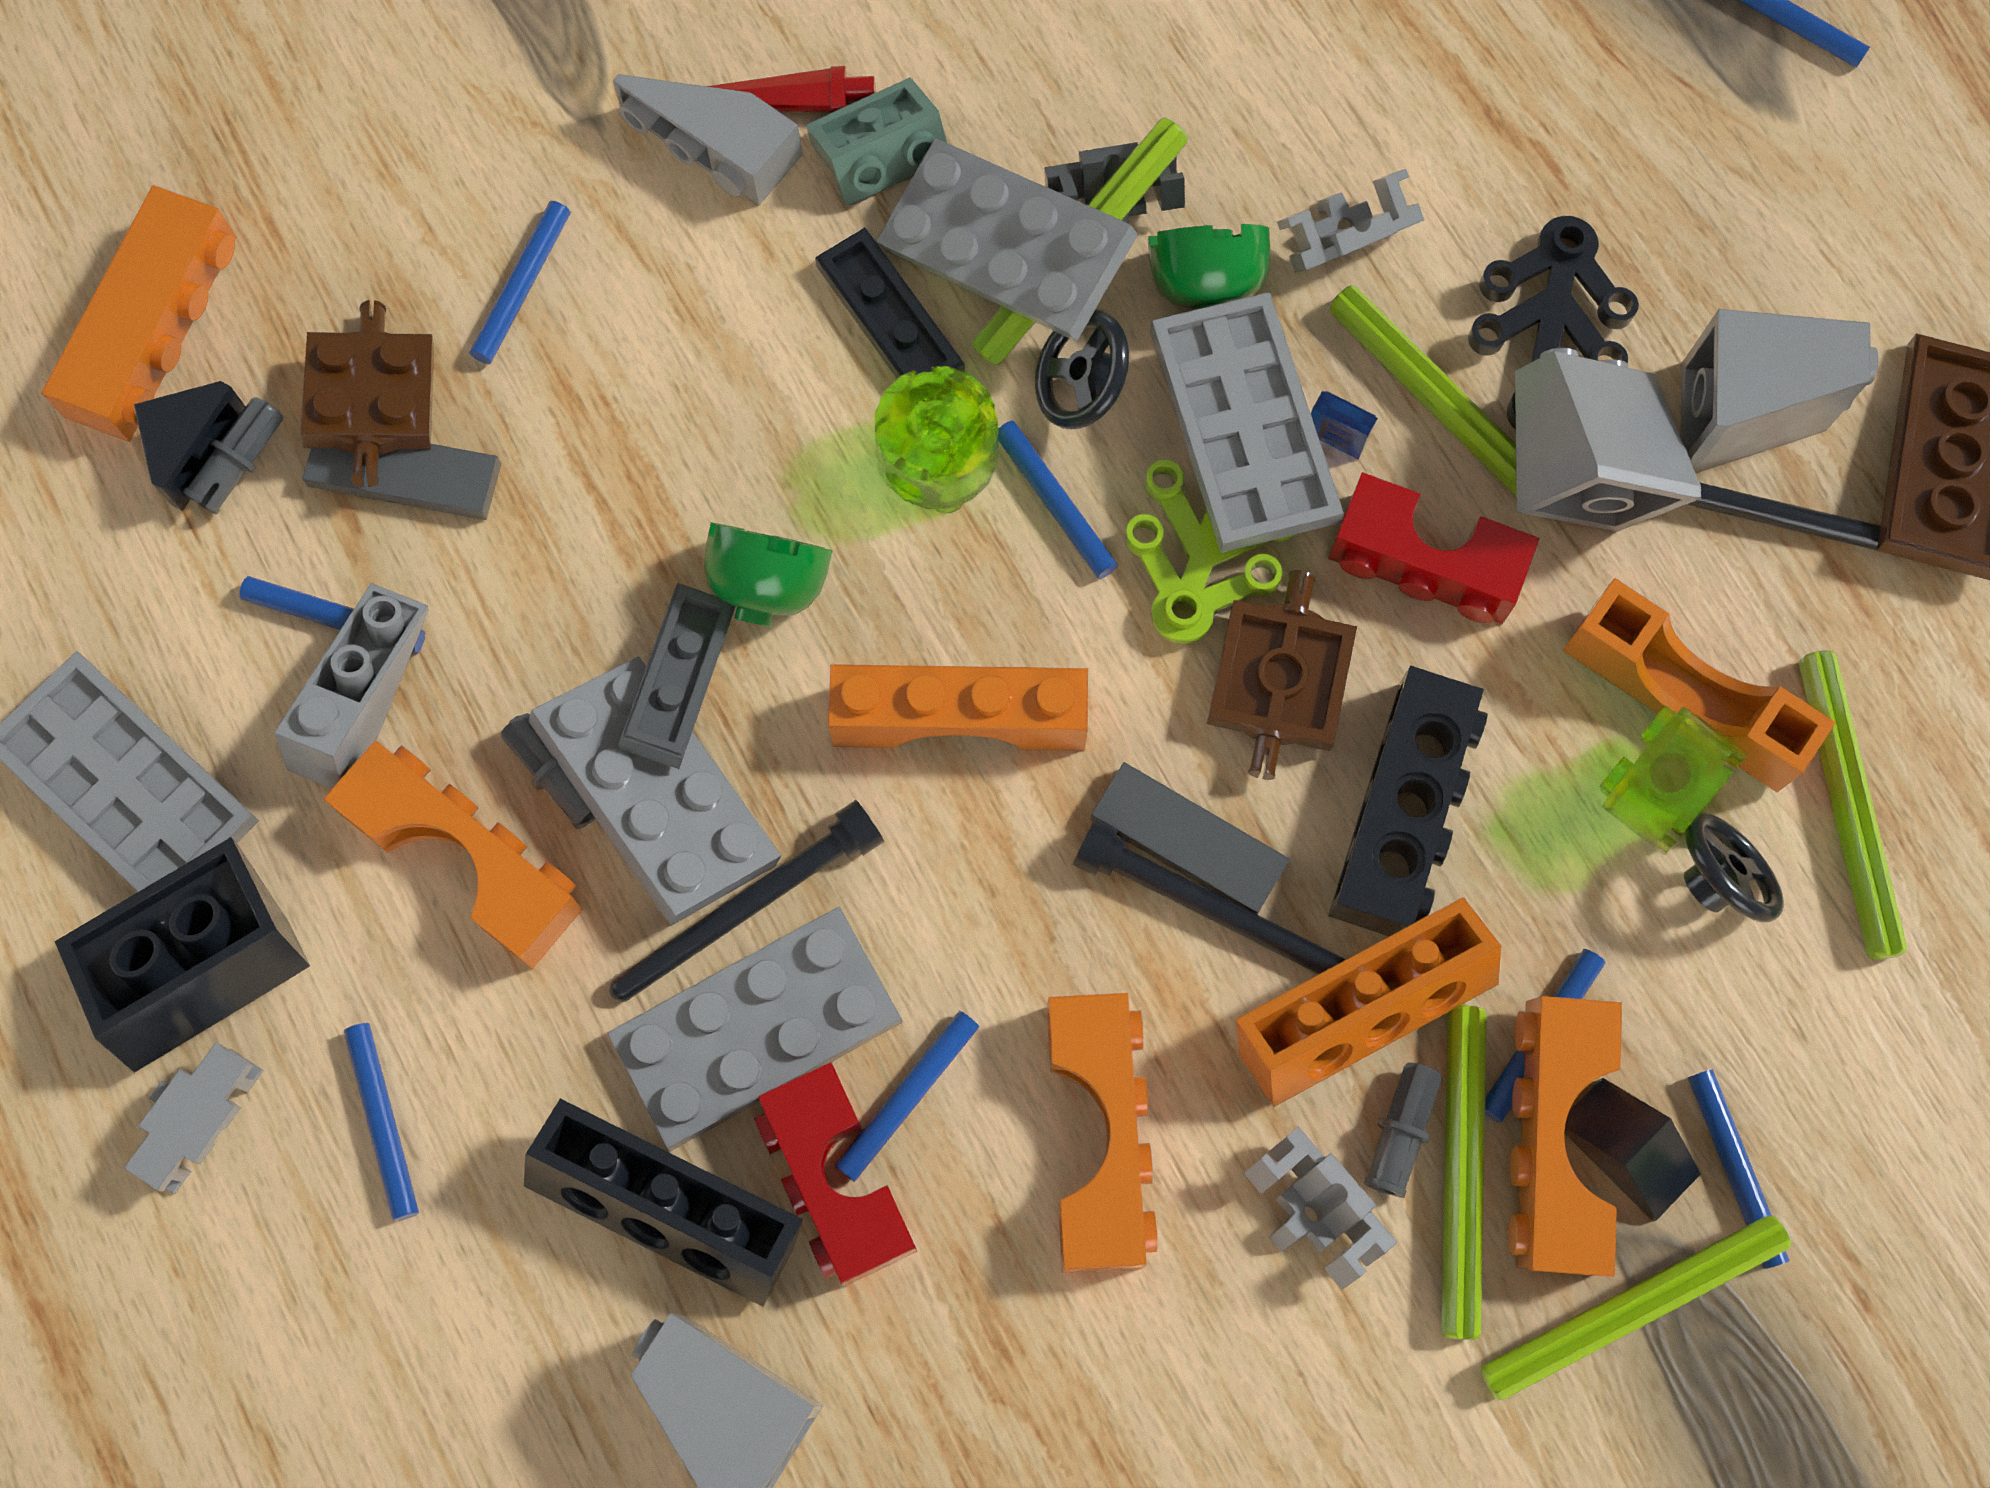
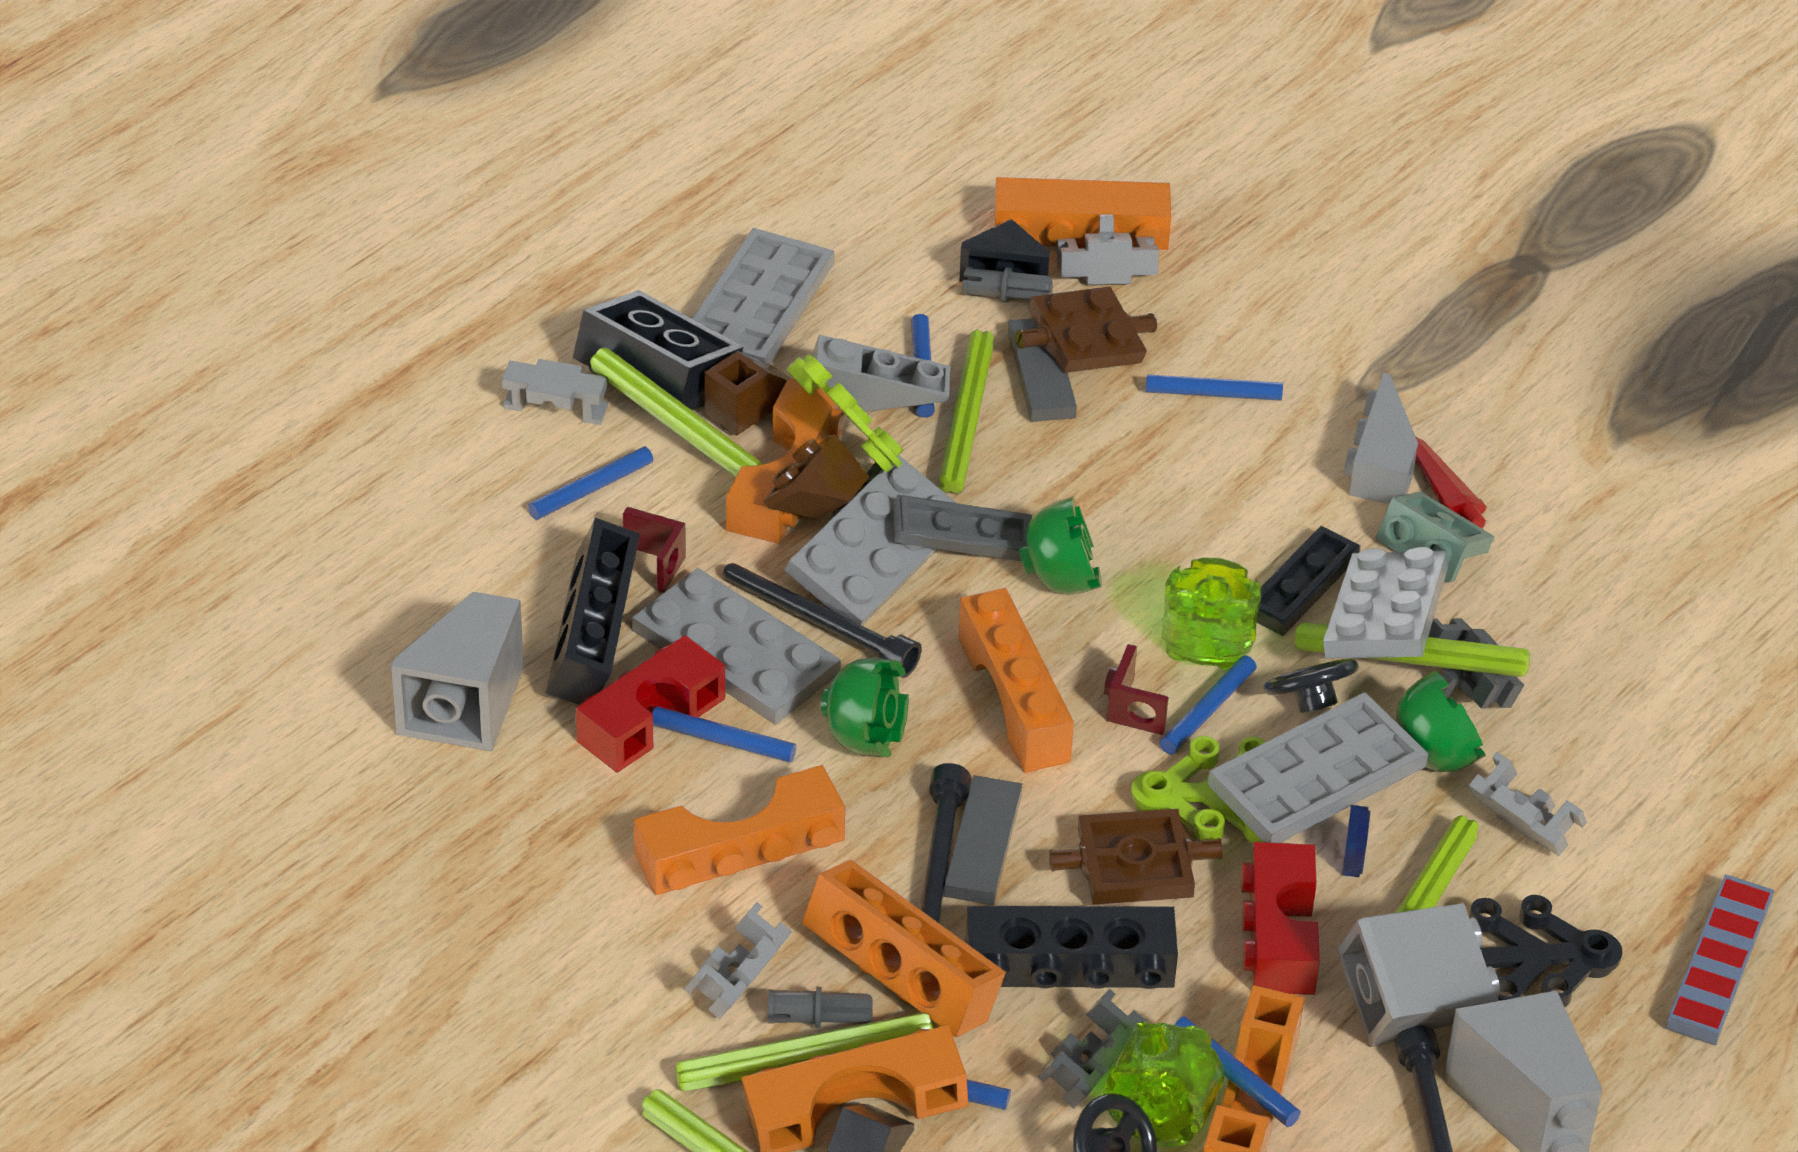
camera: 70 degrees right, 30 degrees down
none -> lime axle [590,347,763,477]
none -> dark red bracket [623,507,686,593]
none -> reddish brown slope [705,351,790,436]
none -> reddish brown slope [763,434,870,519]
none -> lime plant [786,354,904,473]
none -> green cylinder [821,658,909,757]
none -> lime axle [939,329,994,494]
none -> dark grey piece [1038,989,1146,1109]
none -> light grey piece [1057,214,1159,285]
none -> dark red bracket [1104,644,1169,735]
none -> blue bar [1172,1016,1301,1127]
none -> tile [1666,874,1774,1045]

